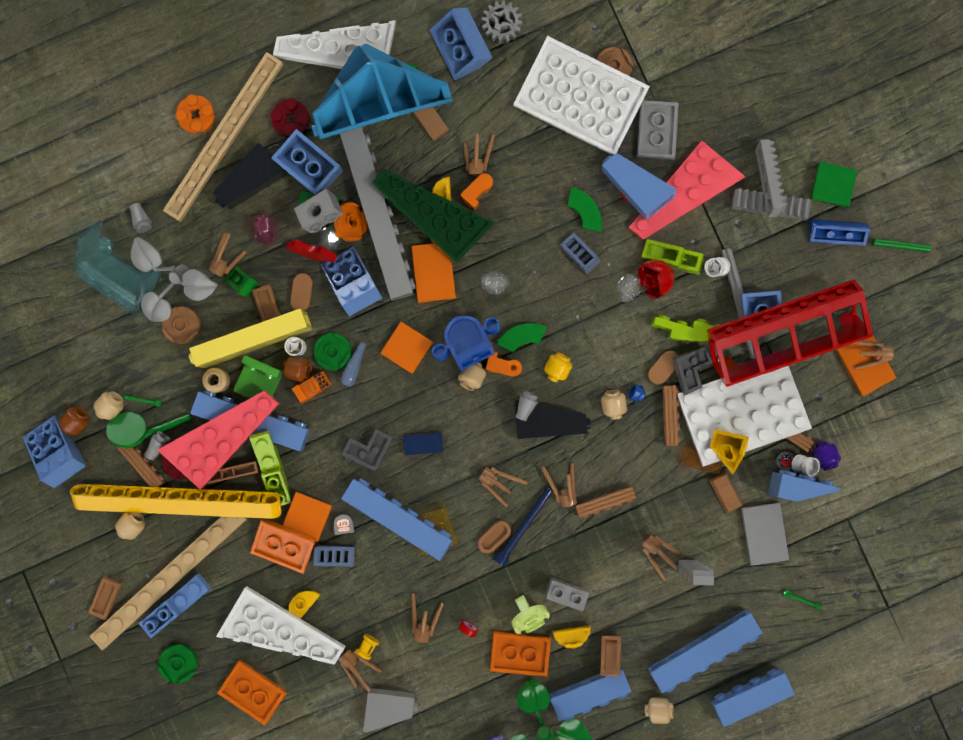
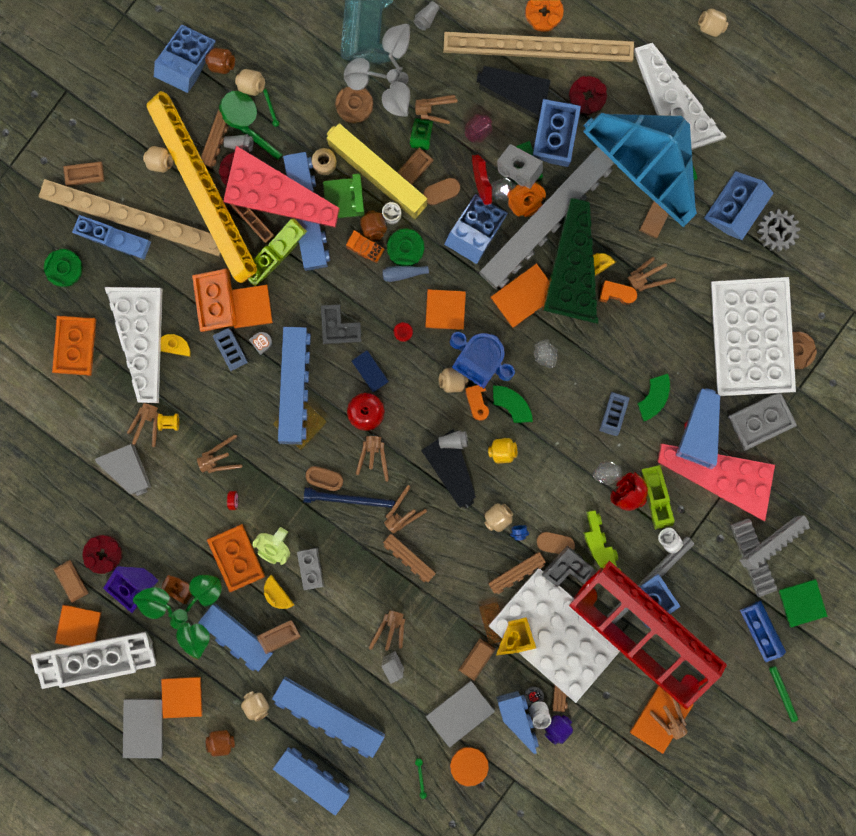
camera: 60 degrees right, 0 degrees up
none -> dark orange bracket [161,575,191,604]
none -> red cylinder [347,393,385,431]
none -> red tile [394,322,413,342]
none -> orange tile [450,747,489,786]

